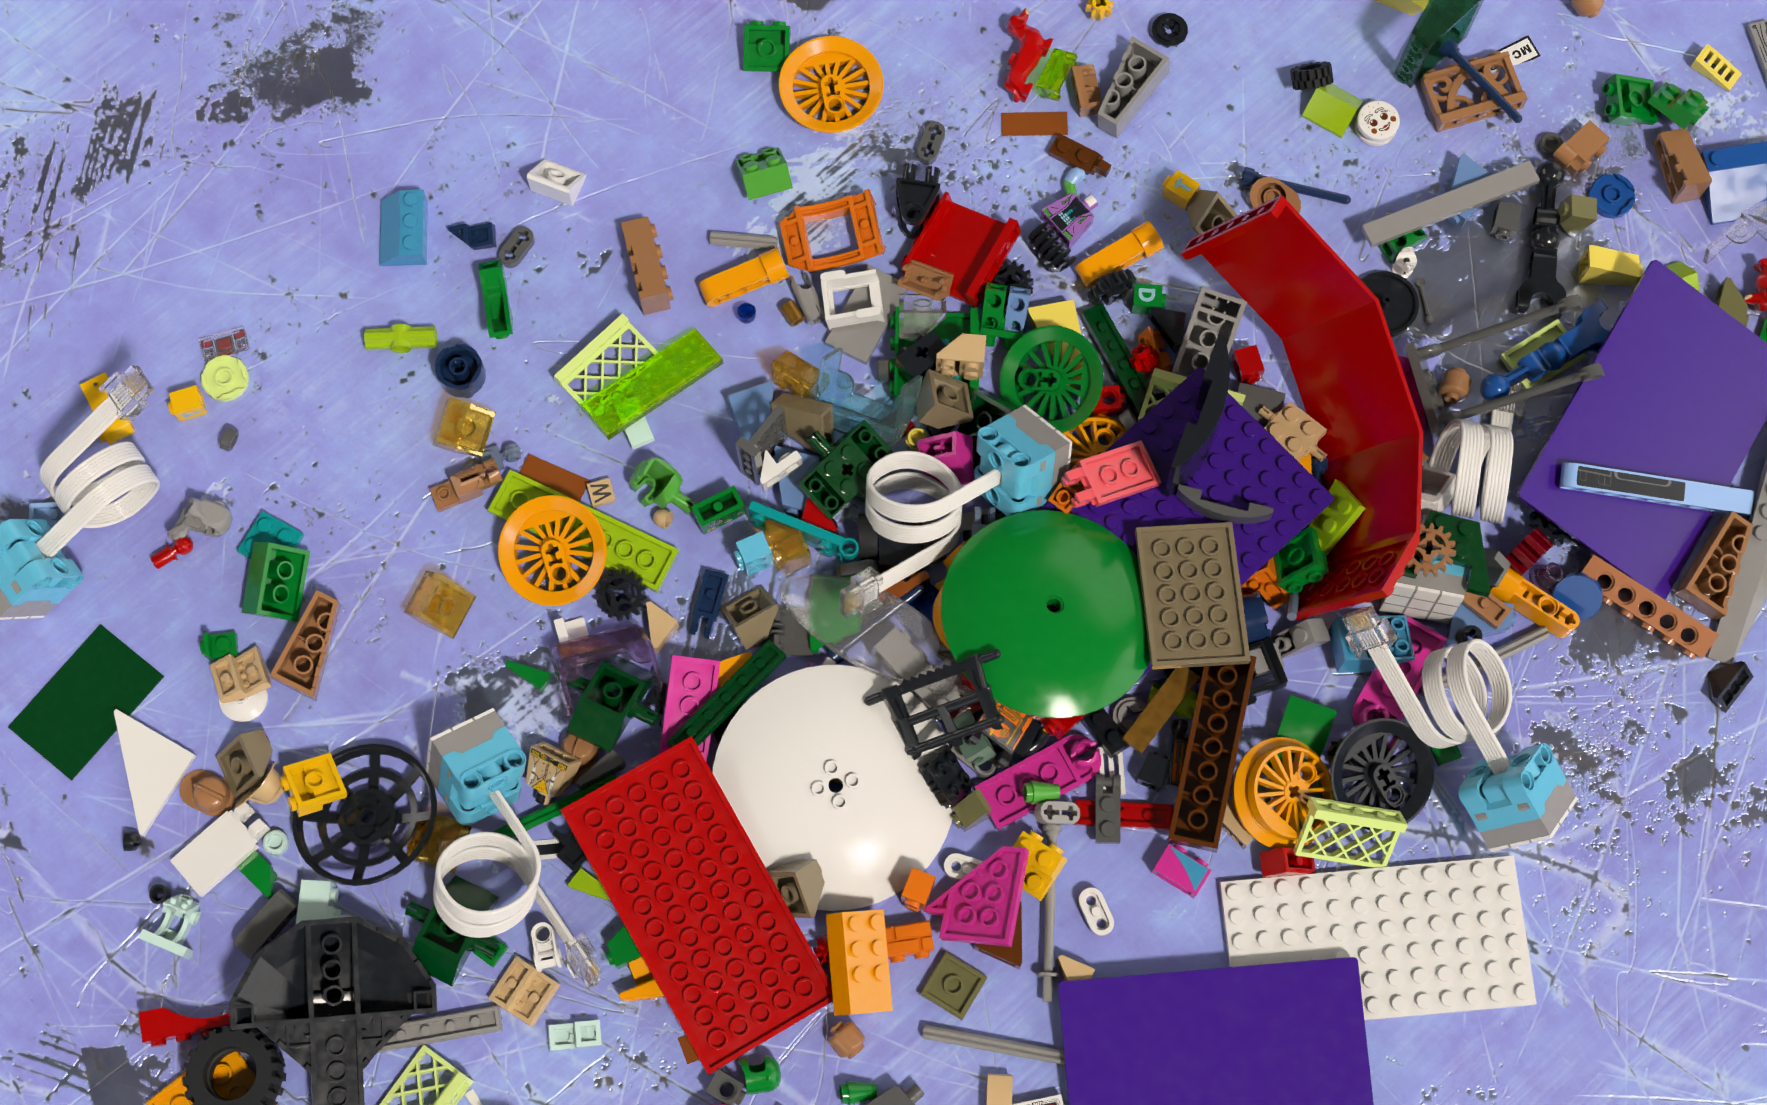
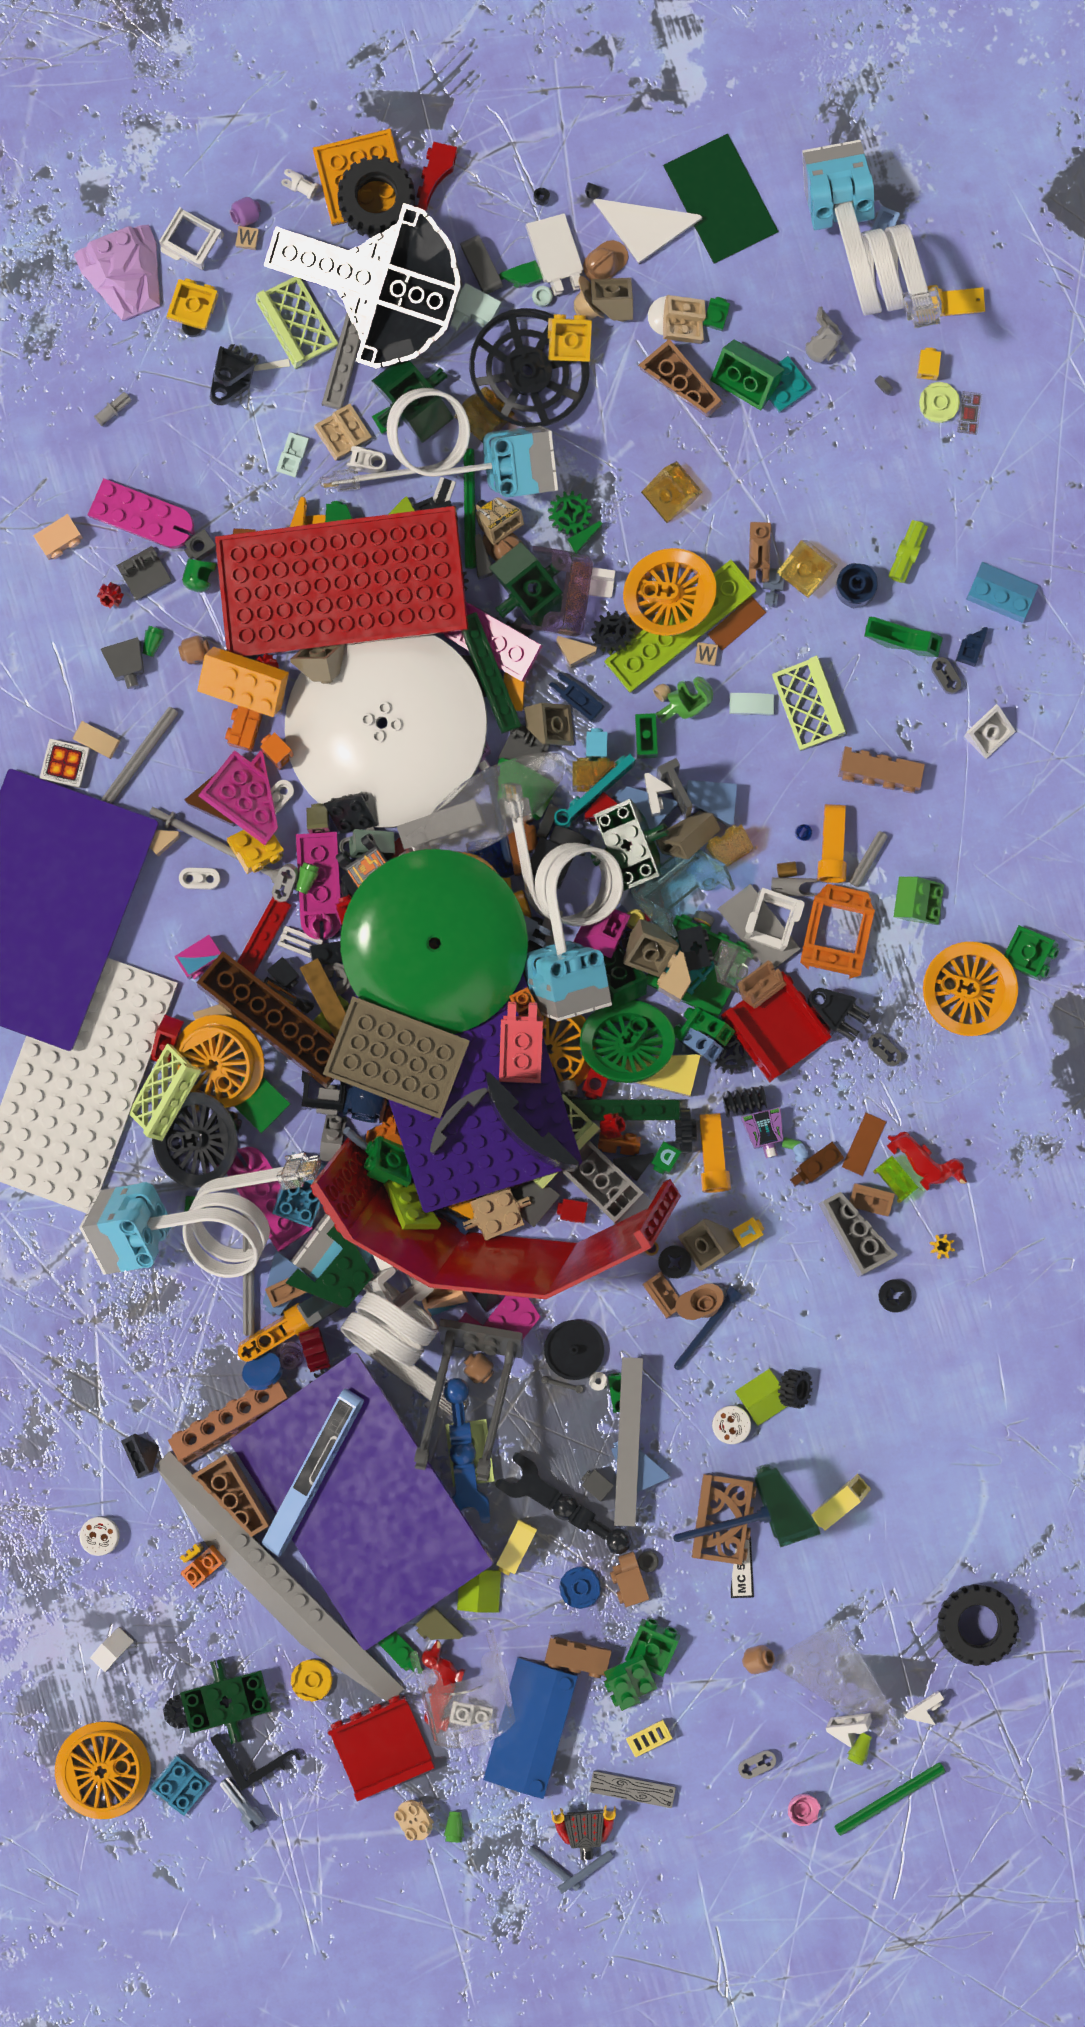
camera: 120 degrees right, 10 degrees up
light aqua tile [138,894,201,960] -> none
red axle [151,536,193,569] -> none
clear neon green plate [581,328,724,440] -> none
black piece [864,649,1004,760] -> none
olive tile [919,951,988,1021] -> none
dark grey plate [1095,774,1121,844] -> none
medium nougat gear [1406,523,1456,578] -> none
black bush [1455,625,1483,644] -> none
olive slope [1558,194,1597,236] -> none
none -> green gear [548,491,592,536]

